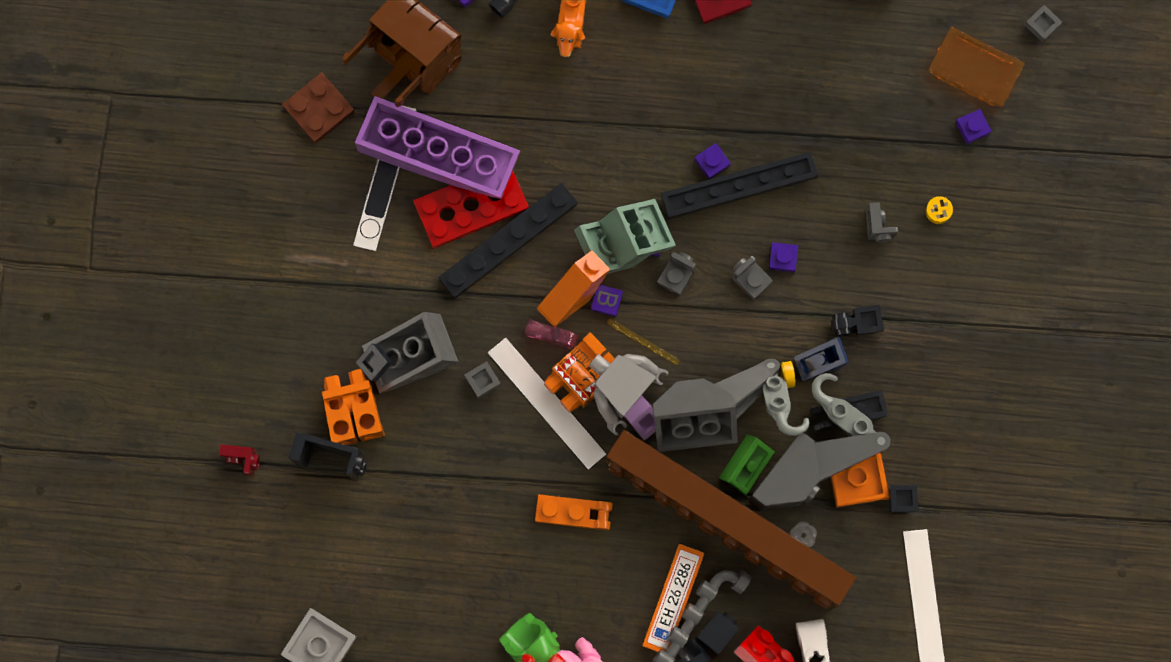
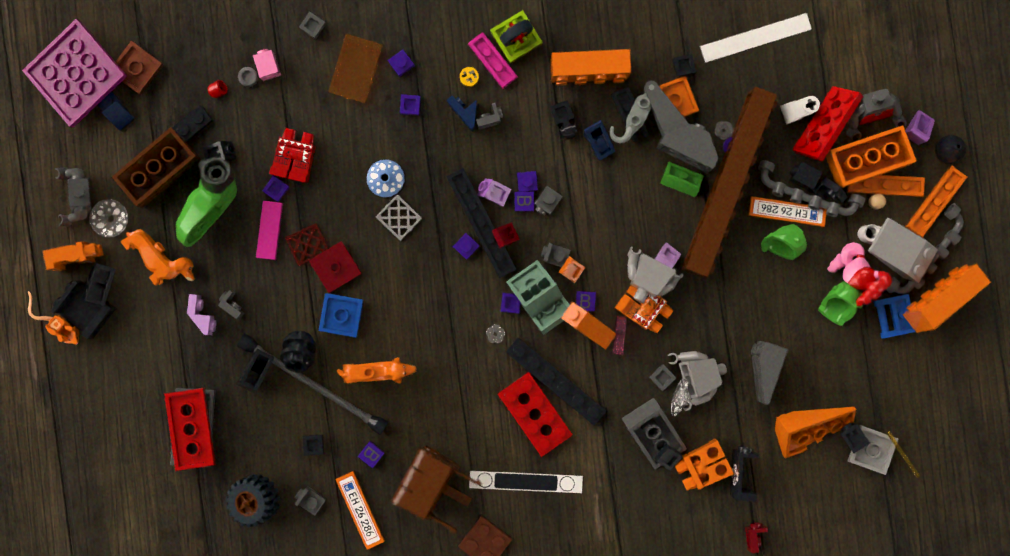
camera: 105 degrees left, 10 degrees up
medium lavender slope [355,96,520,199] -> none
white sticker [488,338,606,469] -> none
orange plate [535,495,613,530] -> none
clear yellow piece [607,318,680,365] -> none
dark grey slope [653,359,809,452] -> none
yellow tile [780,361,795,388] -> none
none -> medium blue dish [367,160,404,197]
none -> light grey window [376,195,422,241]
none -> dark purple tile [400,94,421,116]
none -> dark blue slope [447,95,477,131]
none -> dark pink tile [468,32,518,89]
none -> medium lavender bracket [478,178,511,206]
none -> clear plate [486,325,505,343]
none -> lime plate [490,10,543,63]
none -> dark red bracket [492,222,520,248]
none -> dark purple tile [501,293,521,314]
none -> dark purple tile [515,192,534,211]
none -> orange brick [550,49,631,86]
none -> orange tile [559,257,585,283]
none -> light grey torso [668,351,727,411]
none -> clear dish [671,379,691,416]
none -> dark grey slope [751,341,788,405]
none -> bright green helmet [761,224,807,260]
none -> orange wedge [775,407,856,459]
none -> black bracket [841,423,870,453]

